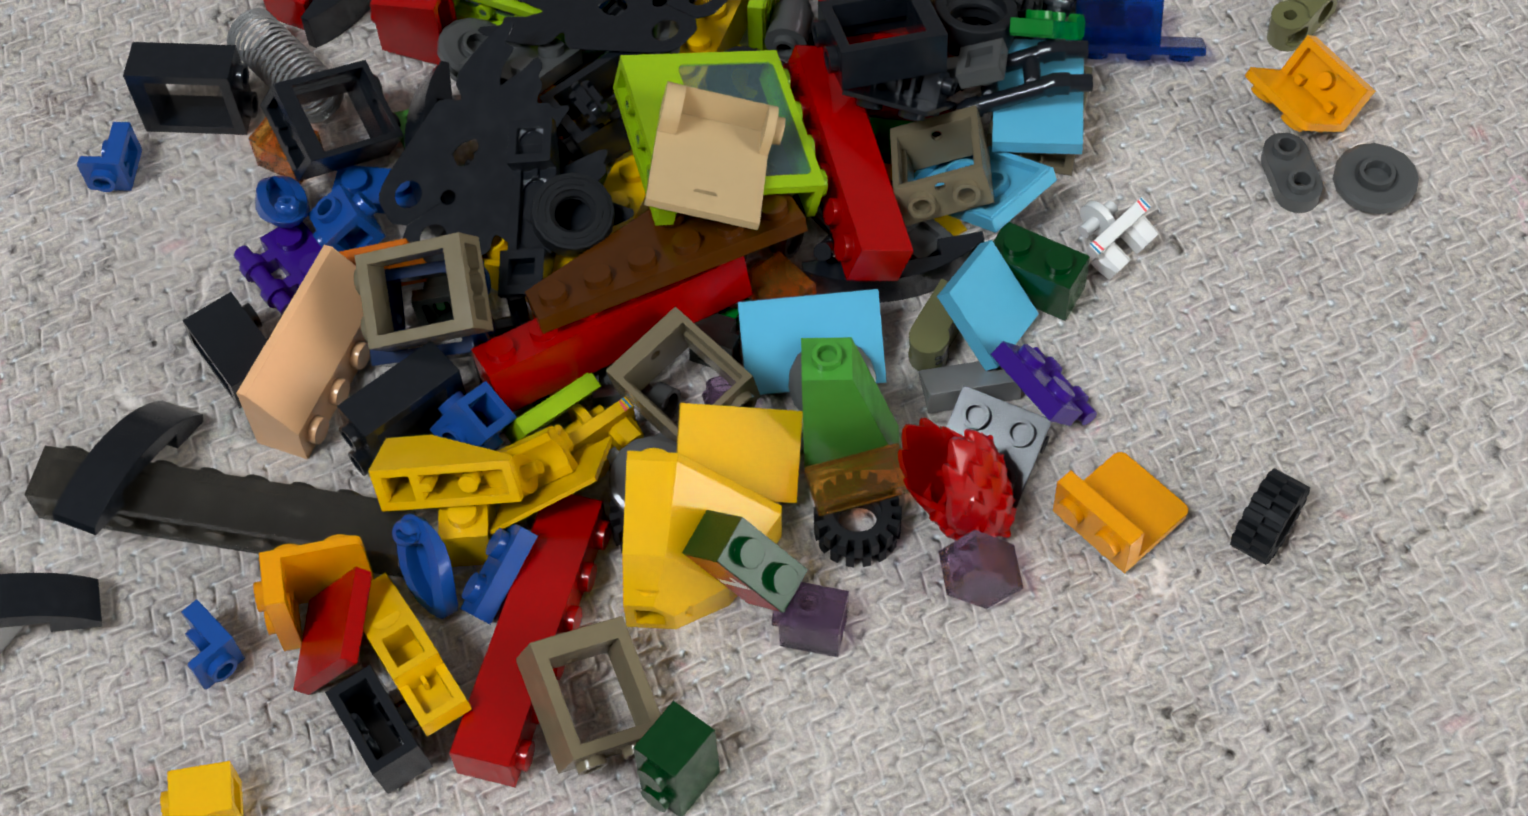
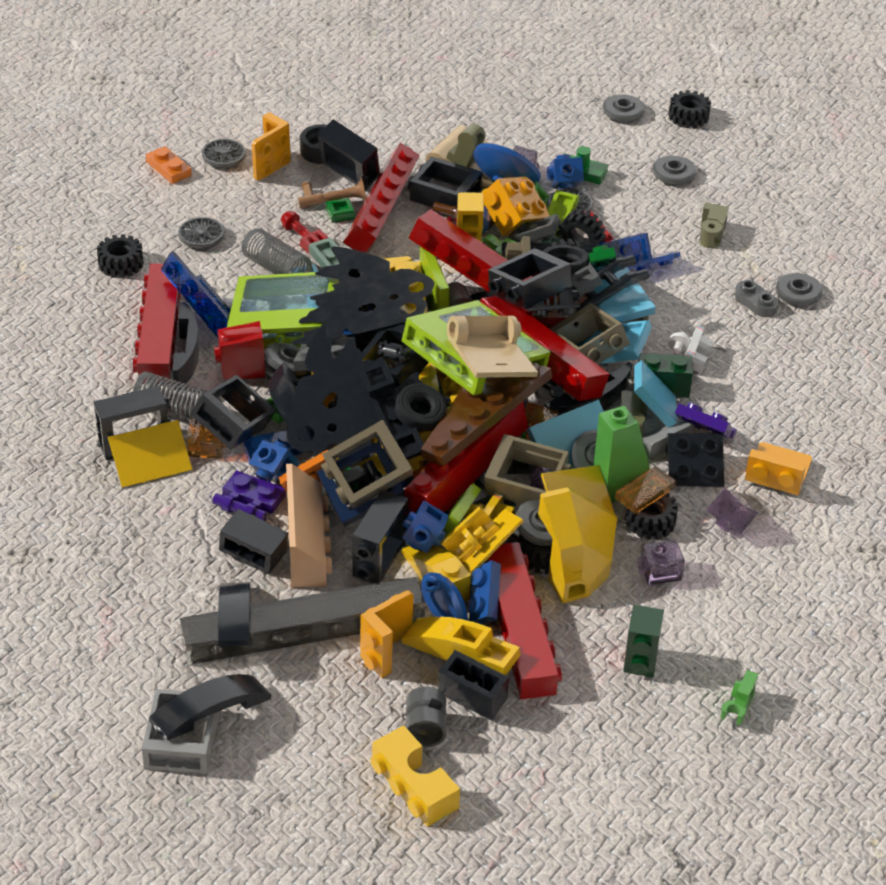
camera: 30 degrees left, 15 degrees down
blue bracket [77,122,142,192] -> none
blue bracket [181,599,245,690] -> none
blue arm [255,175,310,229] -> none
red tile [293,566,372,695] -> none
yellow slope [368,435,524,512] -> none
dark tan window [516,616,661,776] -> none
brick [682,510,808,613] -> none
red head [898,418,1017,546] -> none
black tyre [1230,468,1310,565] -> none
light orange bracket [1245,35,1376,133] -> none
none -> yellow window [108,420,193,488]
none -> dark grey wheel [406,686,446,747]

